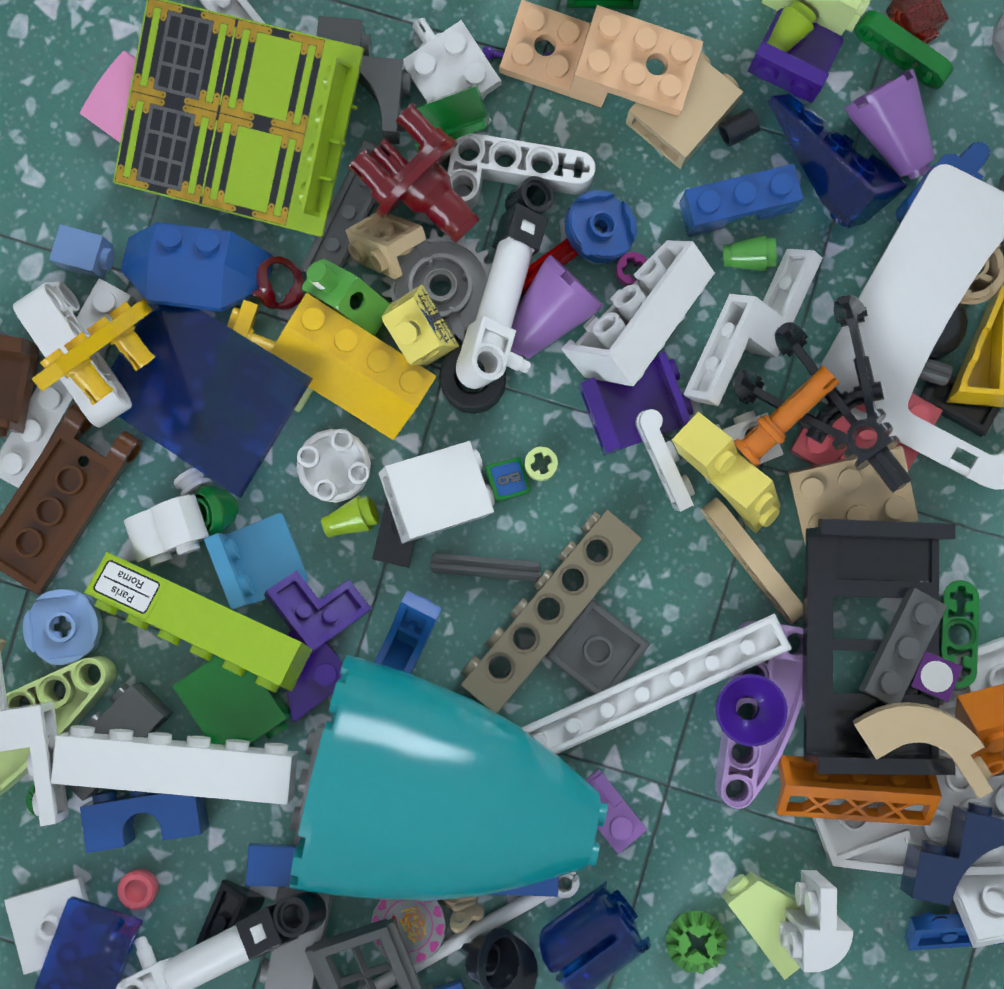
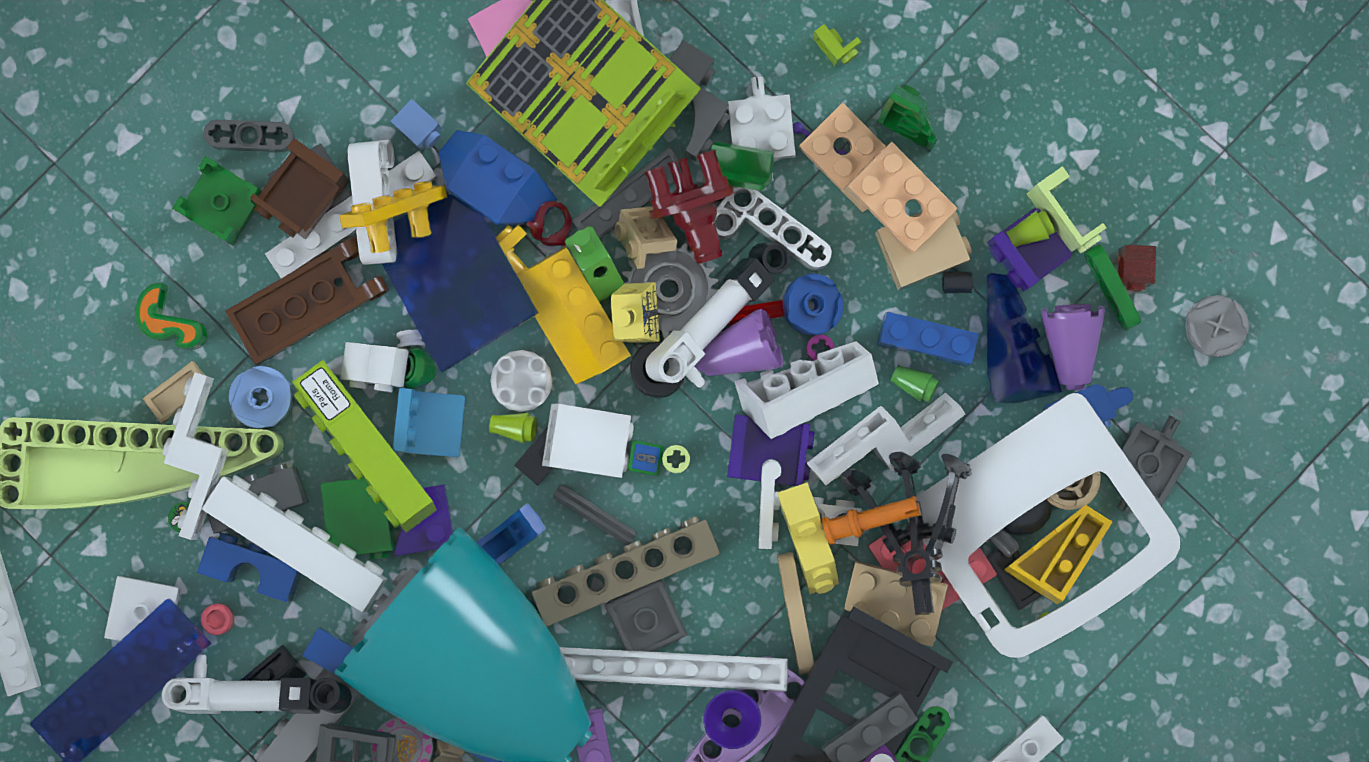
camera: 25 degrees right, 0 degrees up
dark purple plate [264,570,372,655] -> none

